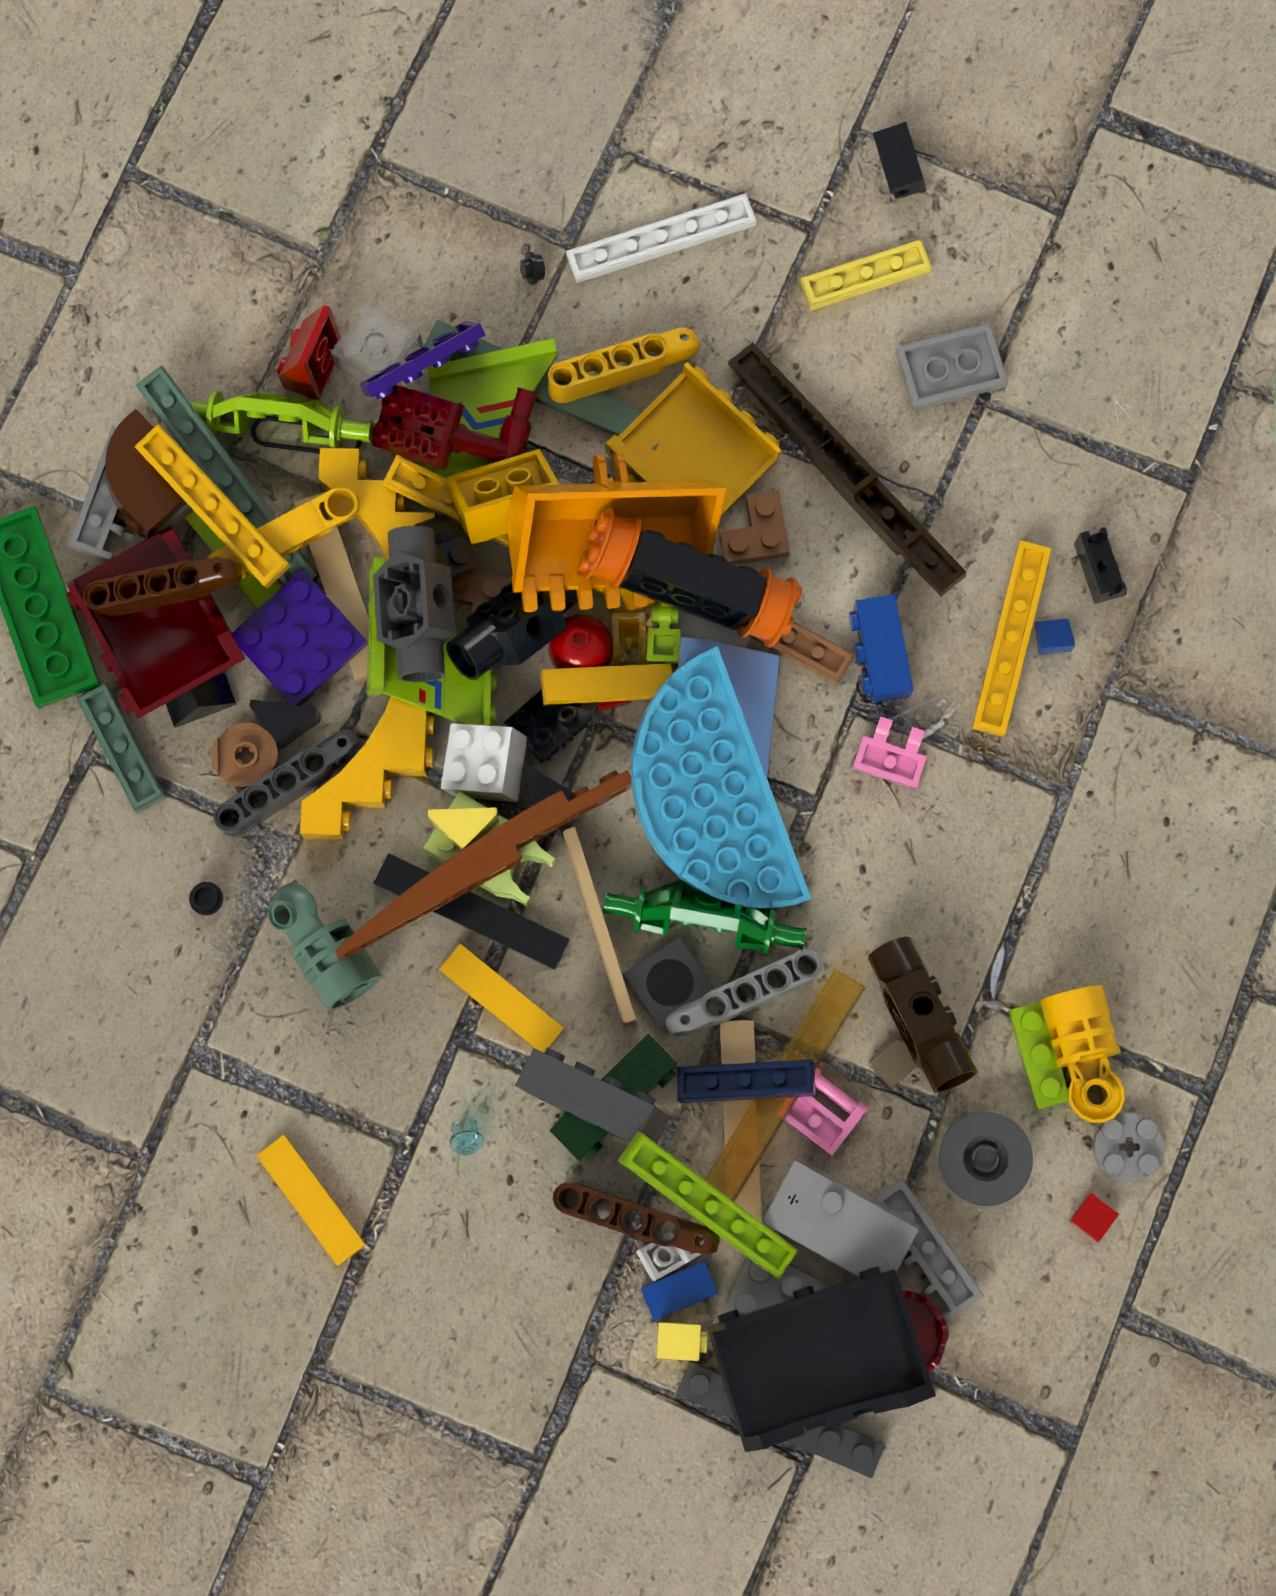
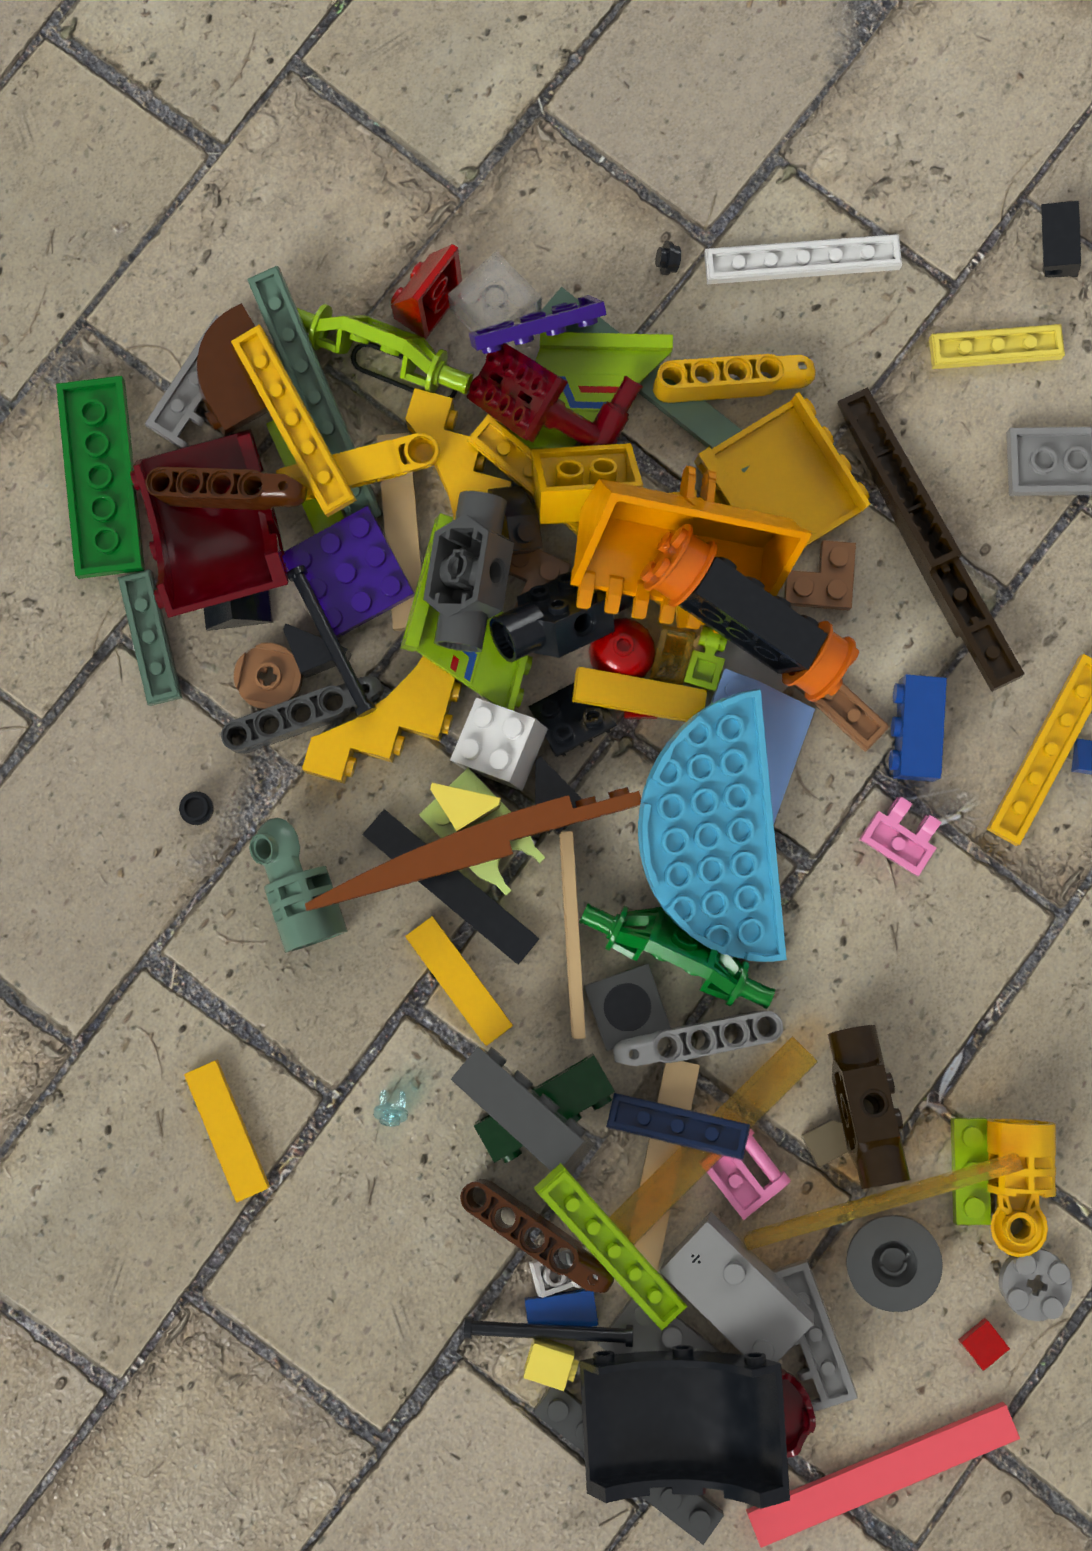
camera: 10 degrees right, 5 degrees up
none -> black bar [288,565,377,718]
none -> black bar [464,1317,634,1347]
none -> clear yellow tile [744,1152,1024,1250]
none -> coral tile [746,1402,1020,1548]

